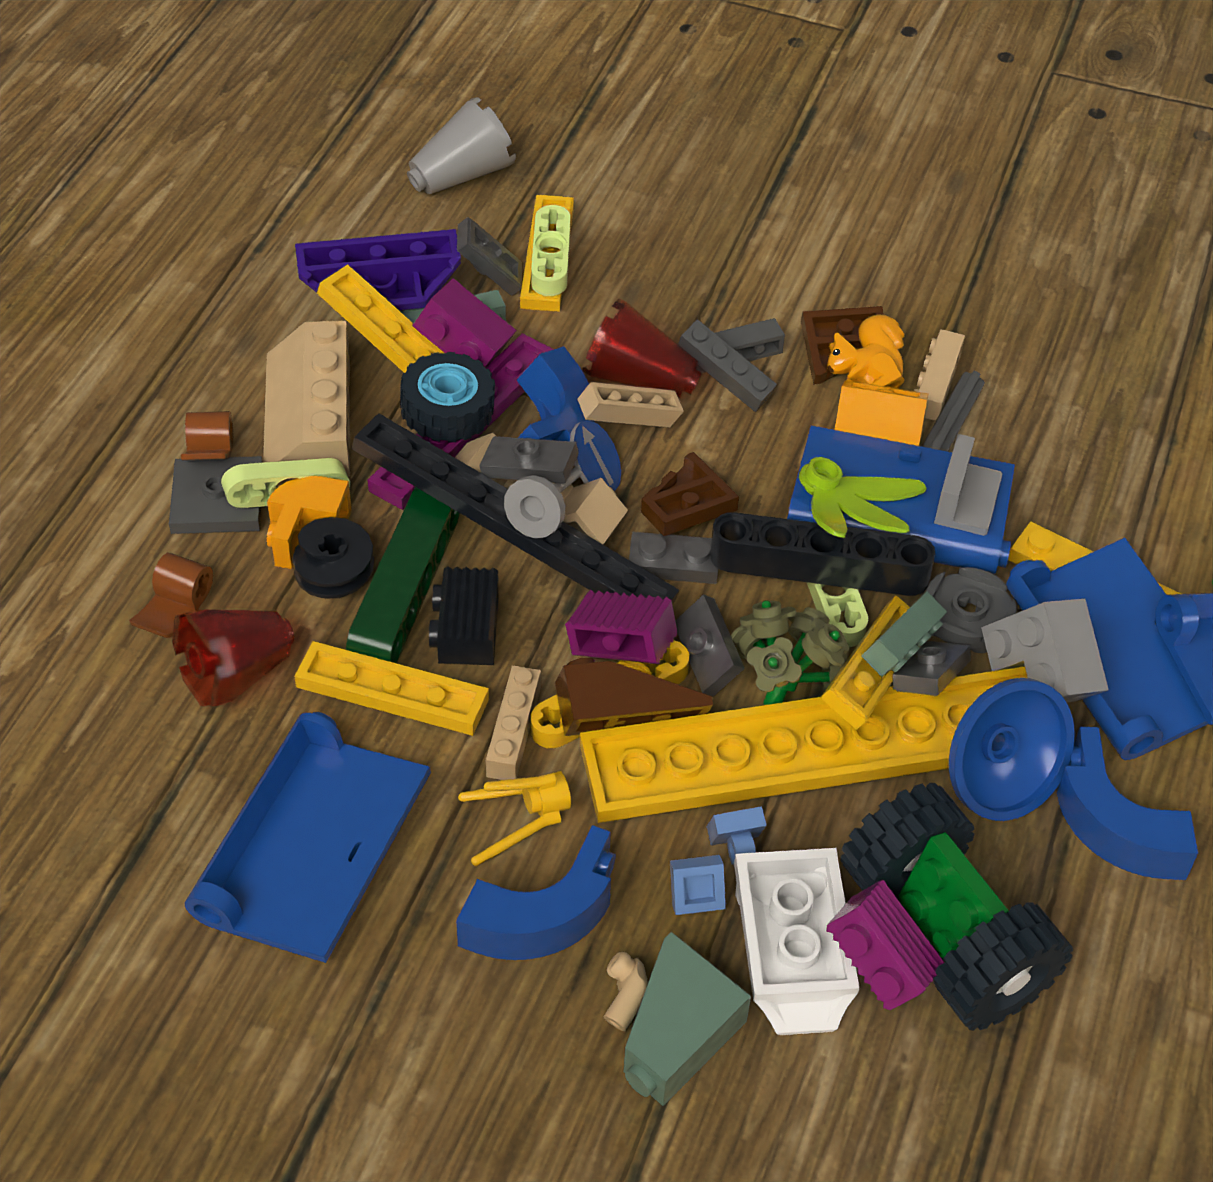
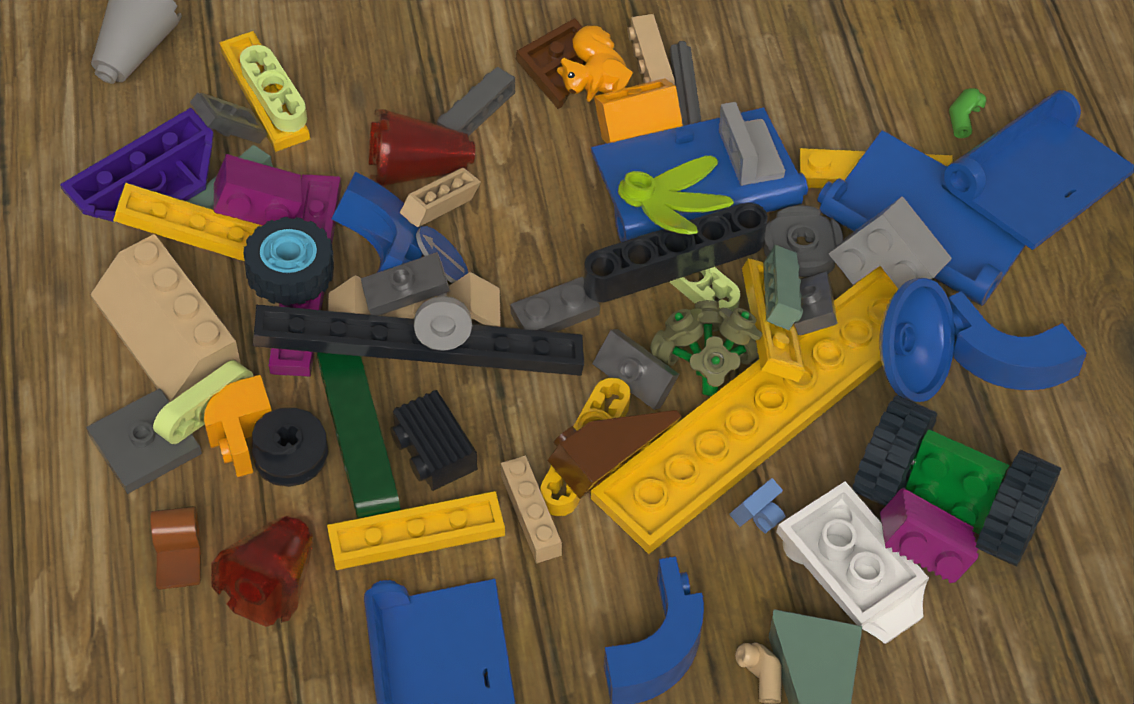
camera: 30 degrees left, 5 degrees up
dark orange panel [181,411,234,461] -> none
yellow plant [458,771,571,866] -> none
magenta brick [565,589,677,664] -> none
reddish brown wing [641,452,739,536] -> none
medium blue tile [670,855,726,915] -> none
dark grey piece [677,319,777,412] -> none

